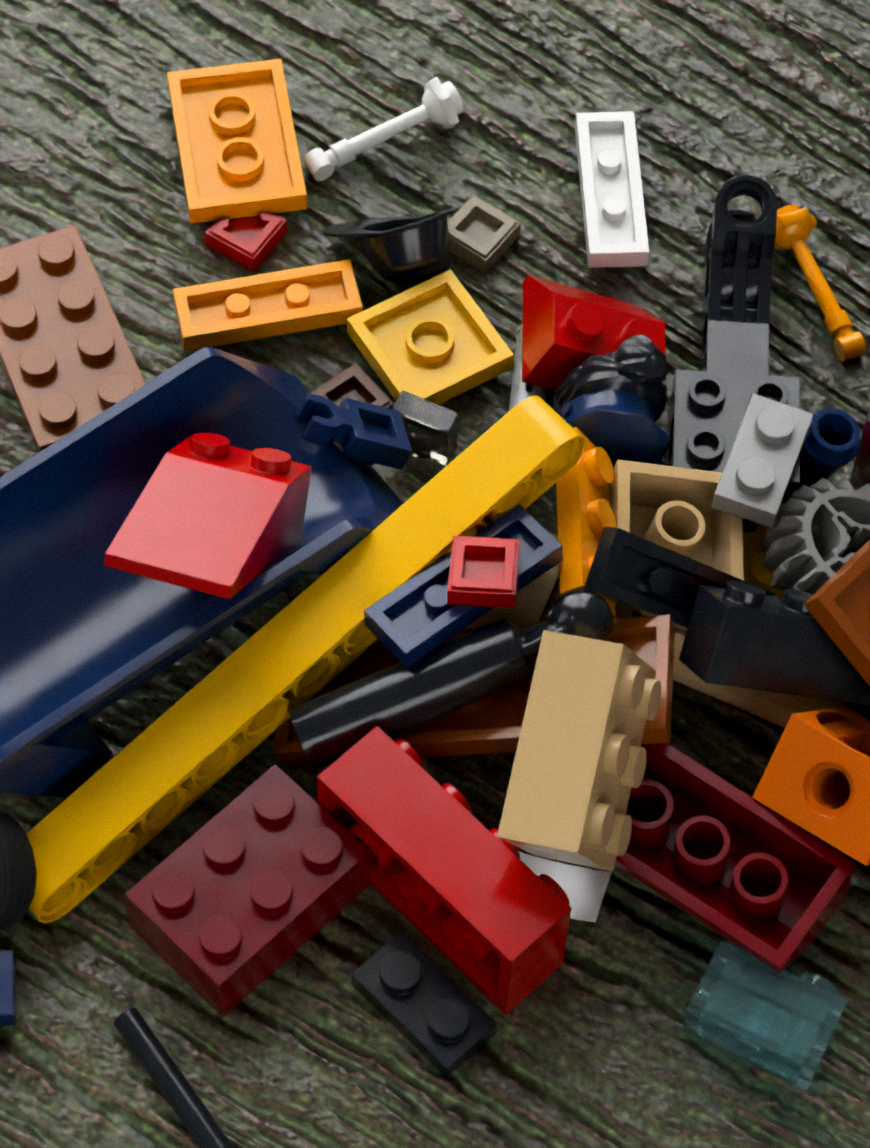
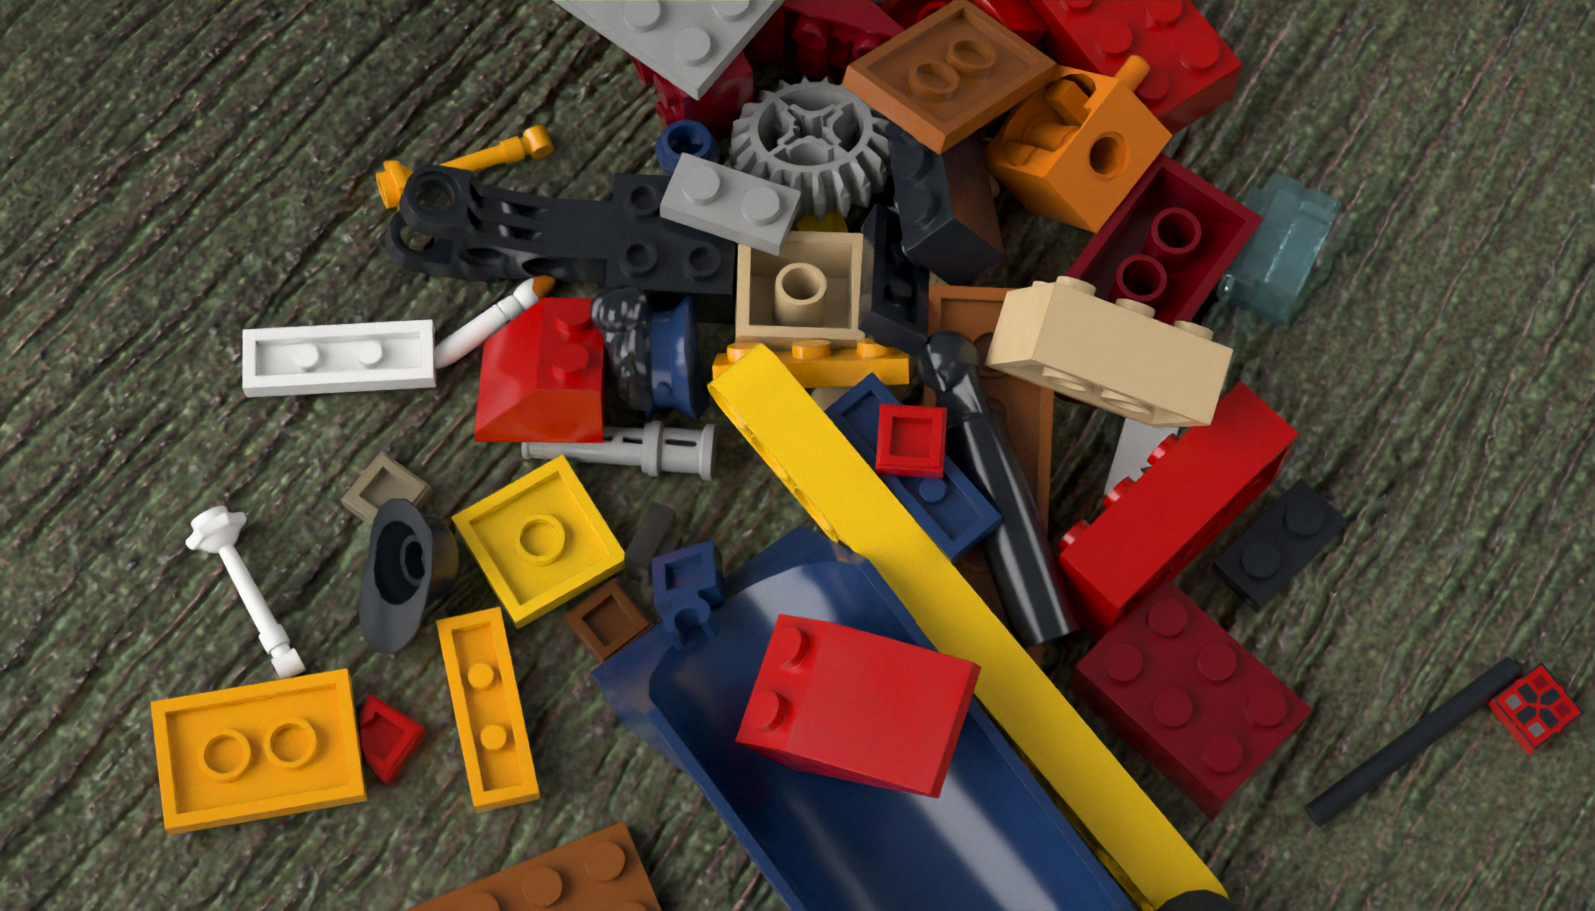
camera: 90 degrees left, 10 degrees up
none -> white piece [435,275,556,369]

